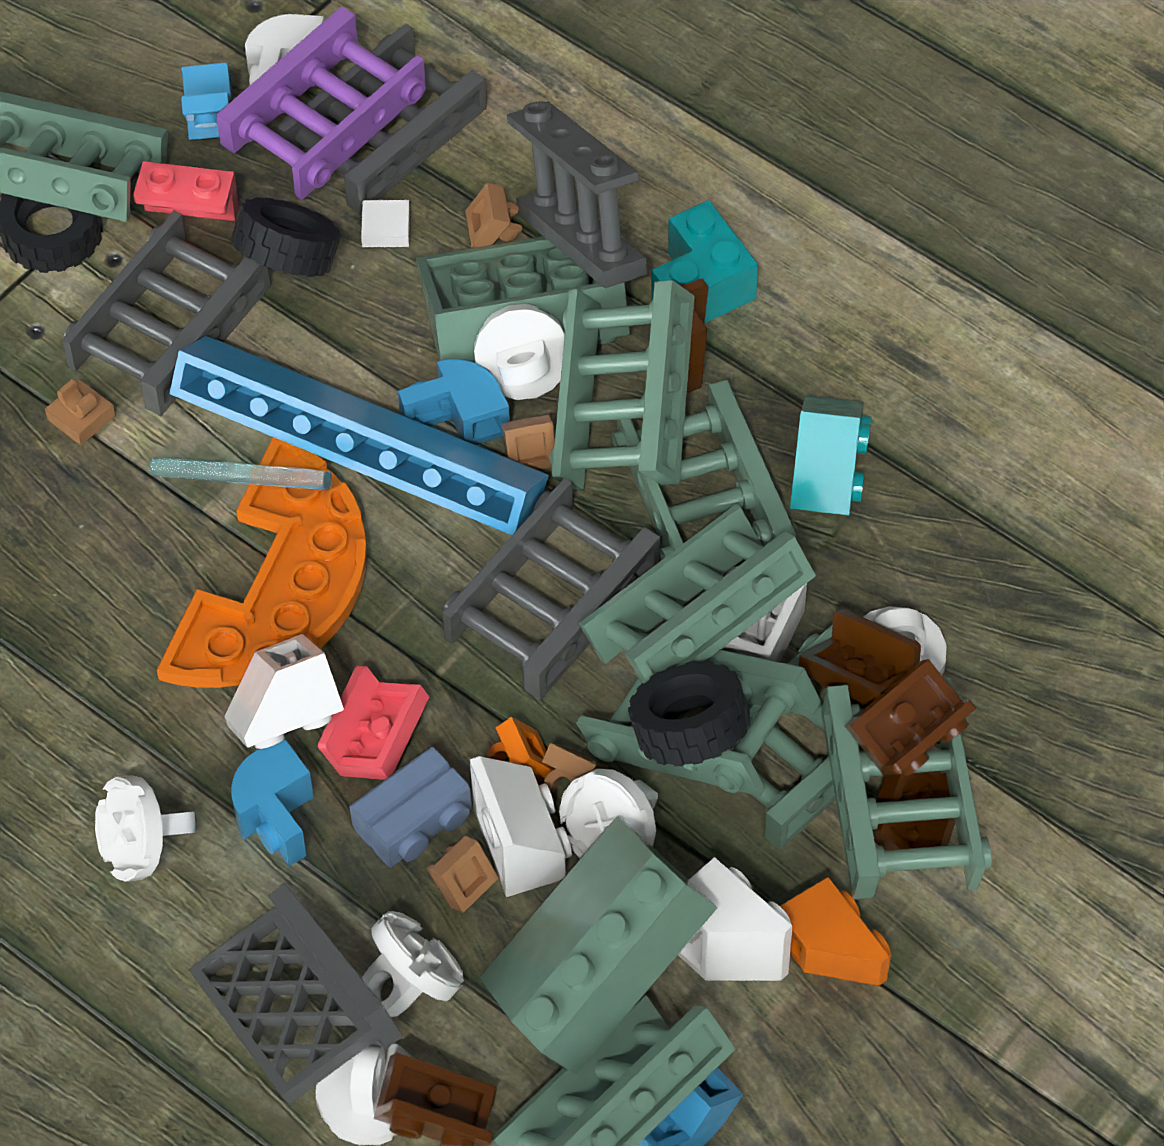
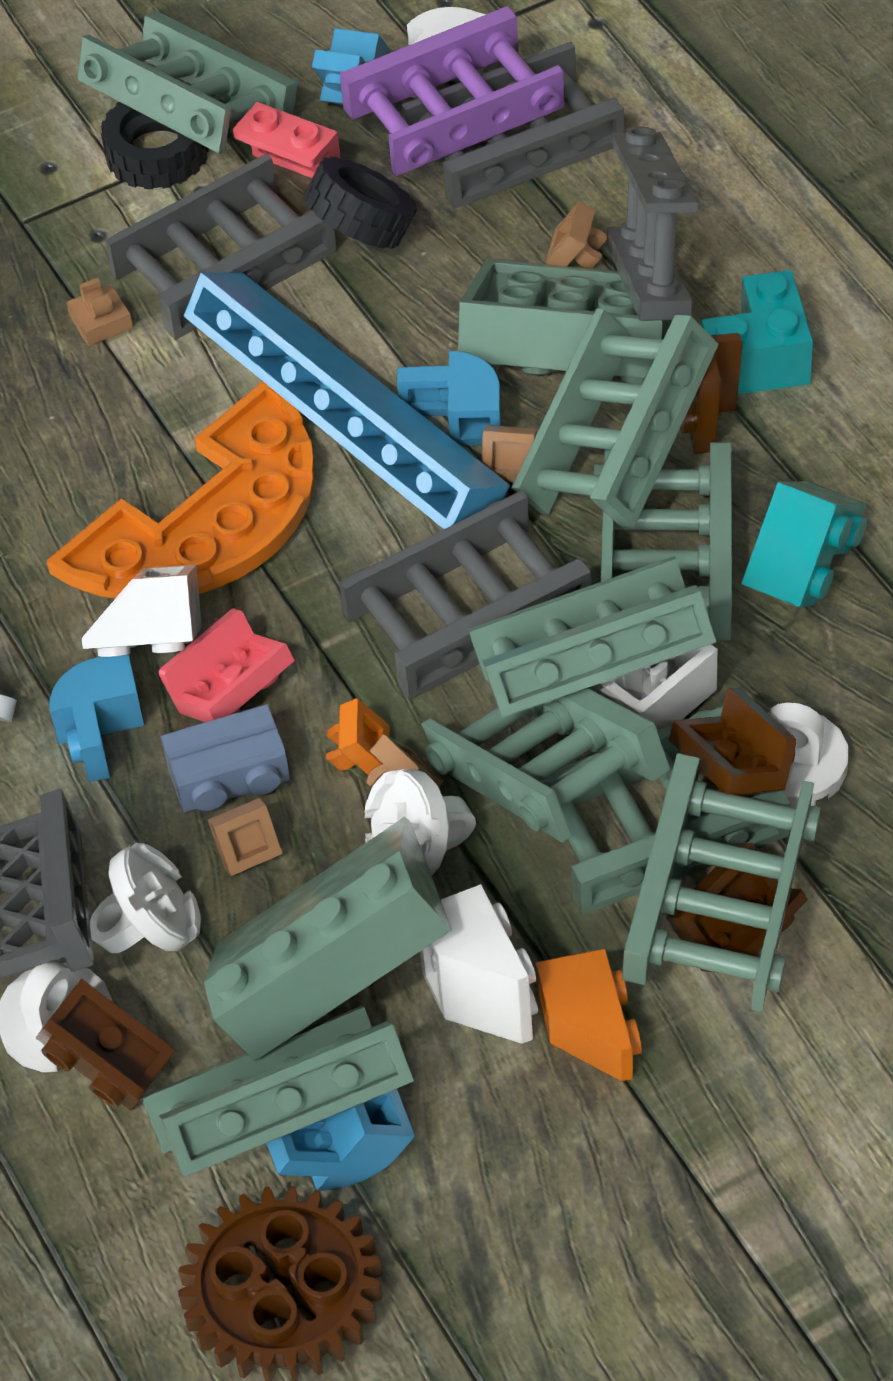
camera: 25 degrees right, 5 degrees down
clear light blue bar [150,457,332,491] -> none
white tile [361,200,410,247] -> none
white slope [470,756,572,897] -> none
white tile [474,304,565,400] -> none
black tyre [628,661,751,766] -> none
reddish brown bracket [845,659,976,777] -> none

